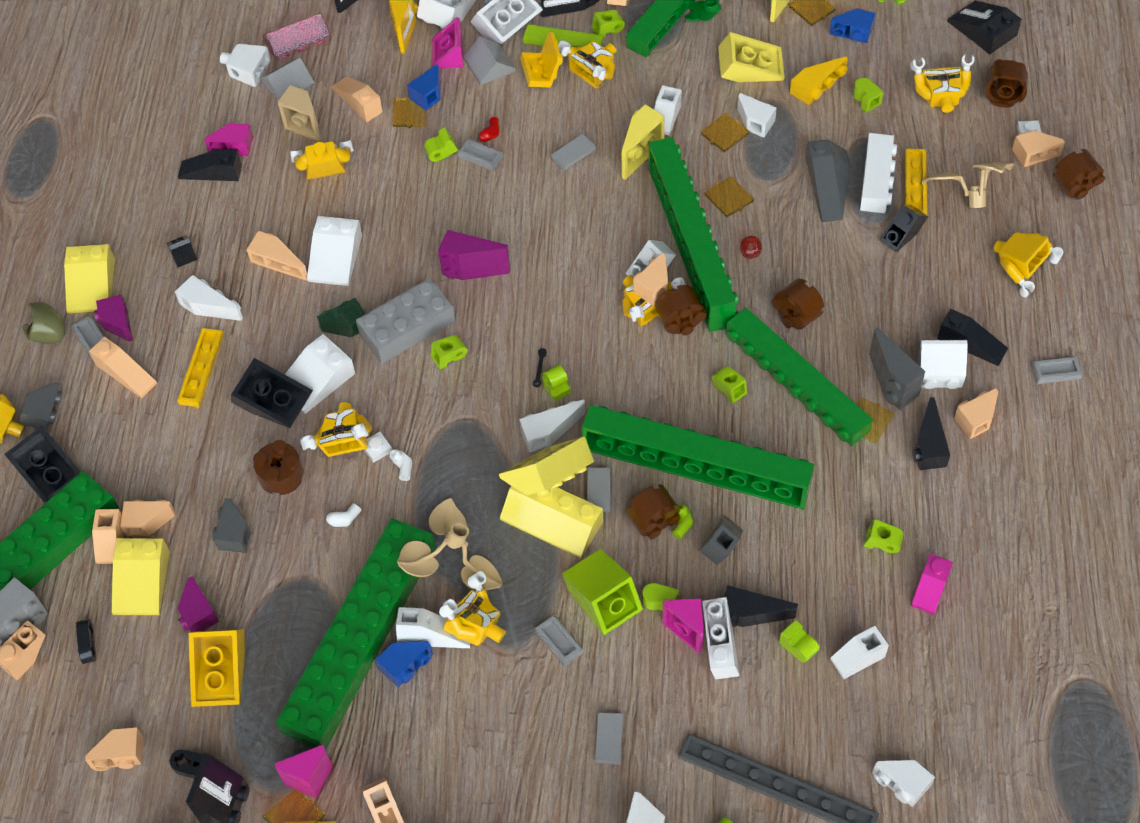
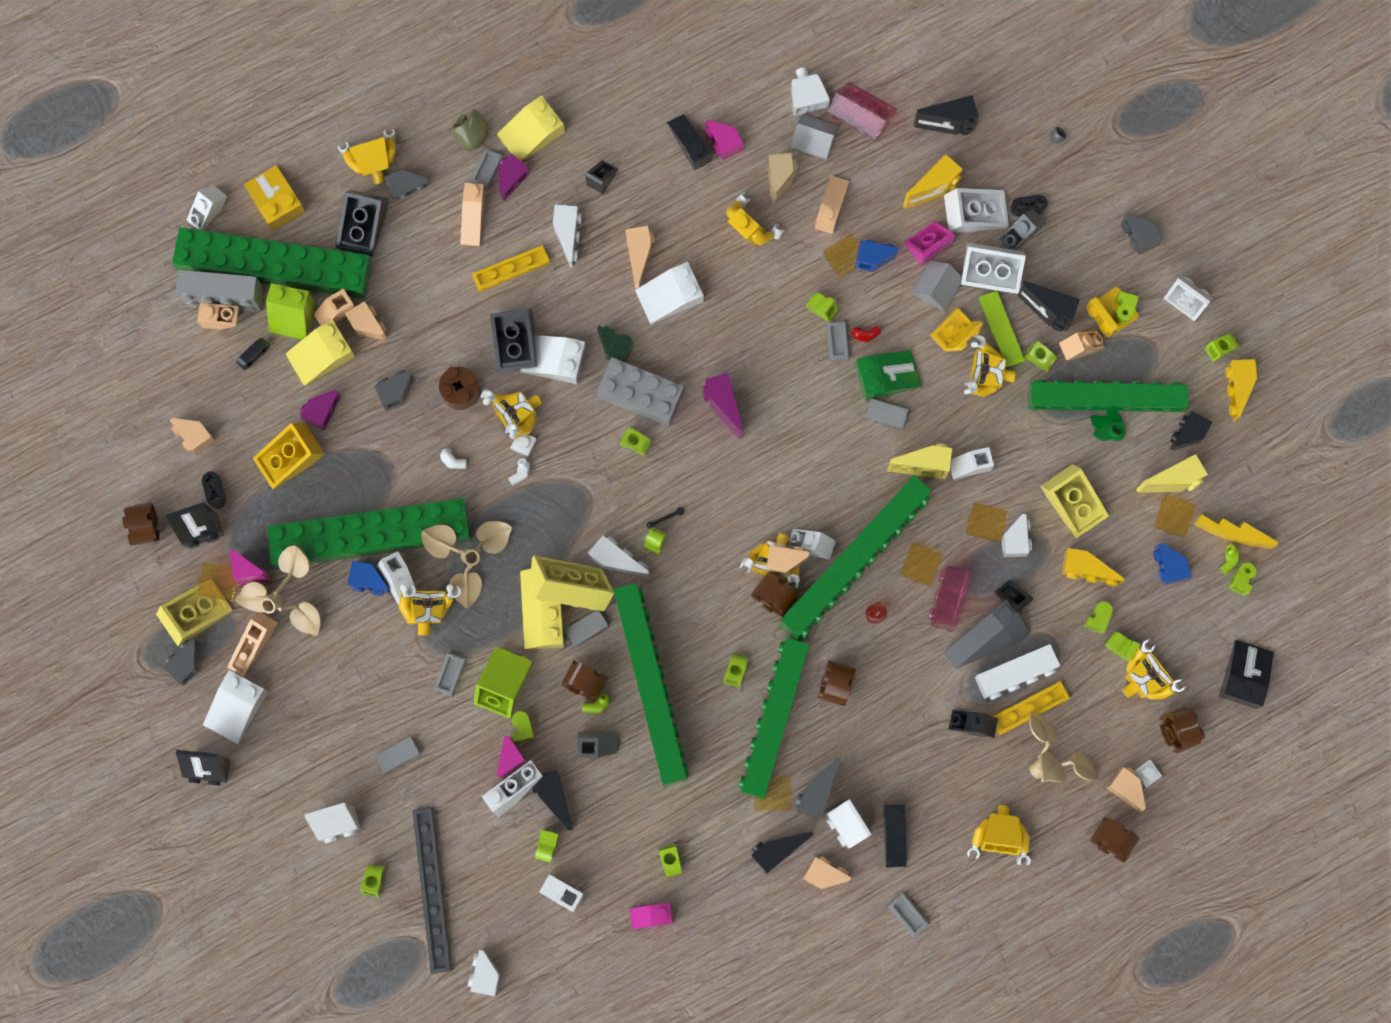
camera: 55 degrees right, 20 degrees up
none -> tan plant [235,545,321,636]
none -> lime slope [266,283,317,340]
none -> green slope [855,350,921,401]
none -> clear pink slope [927,566,973,632]
none -> black slope [995,580,1033,613]
none -> lime leg [1105,631,1140,662]

